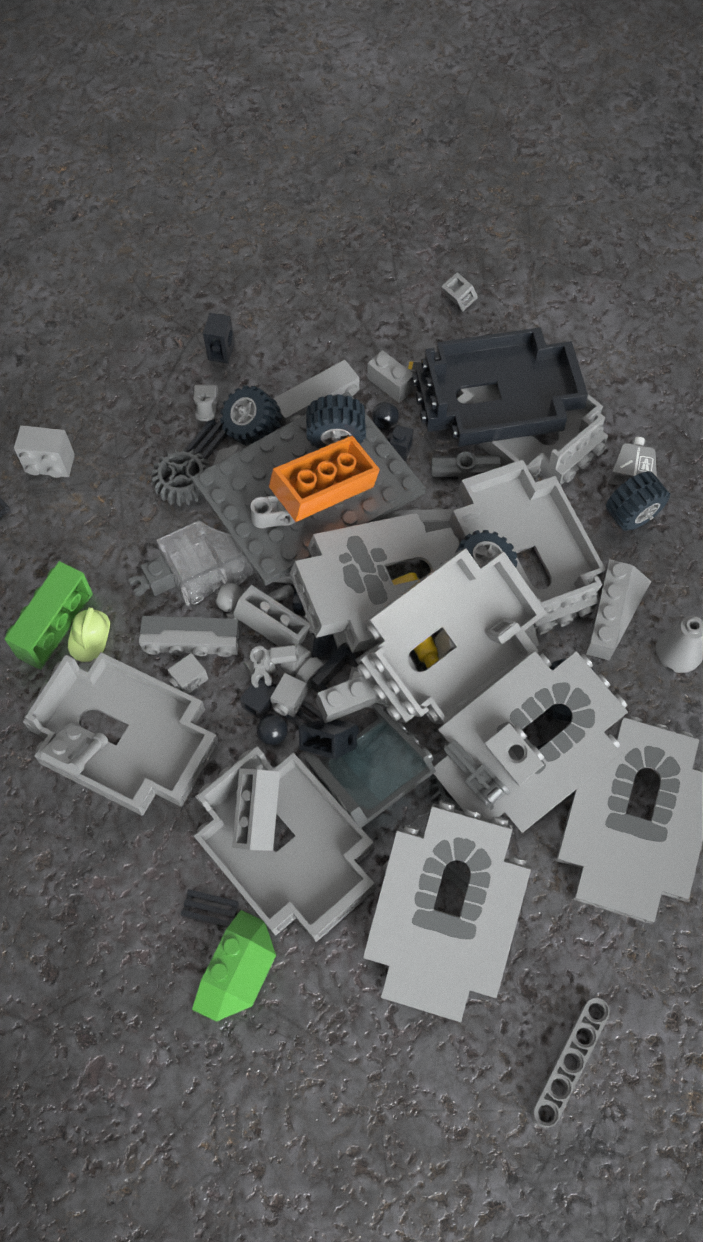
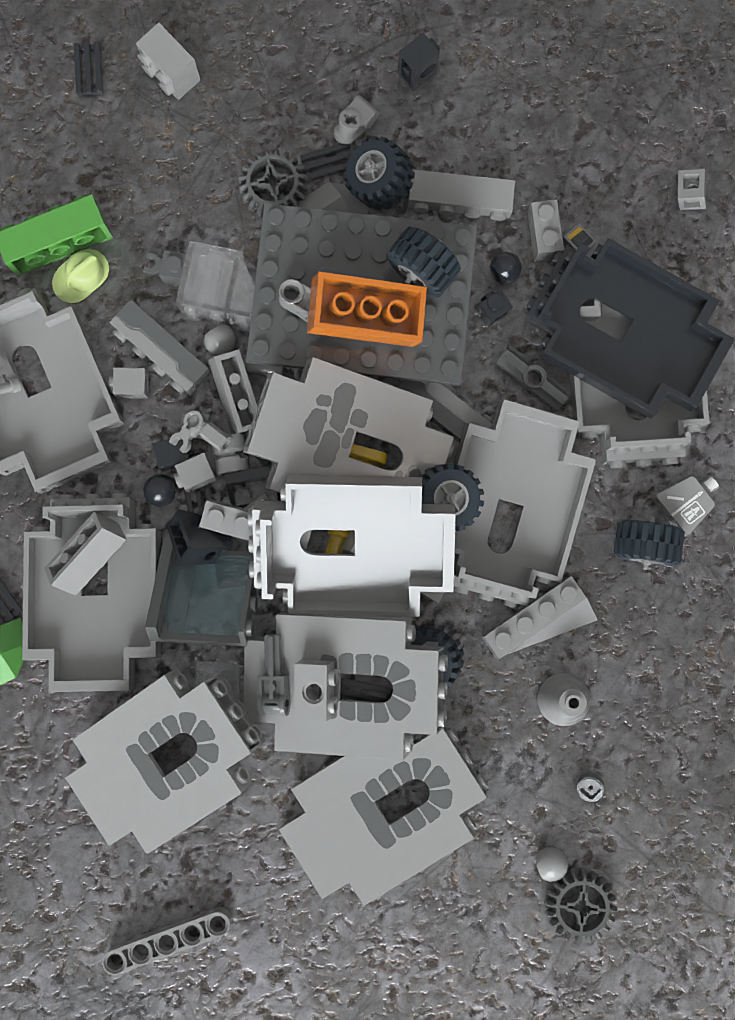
camera: 35 degrees right, 20 degrees up
light grey tile [486,618,521,644] -> none

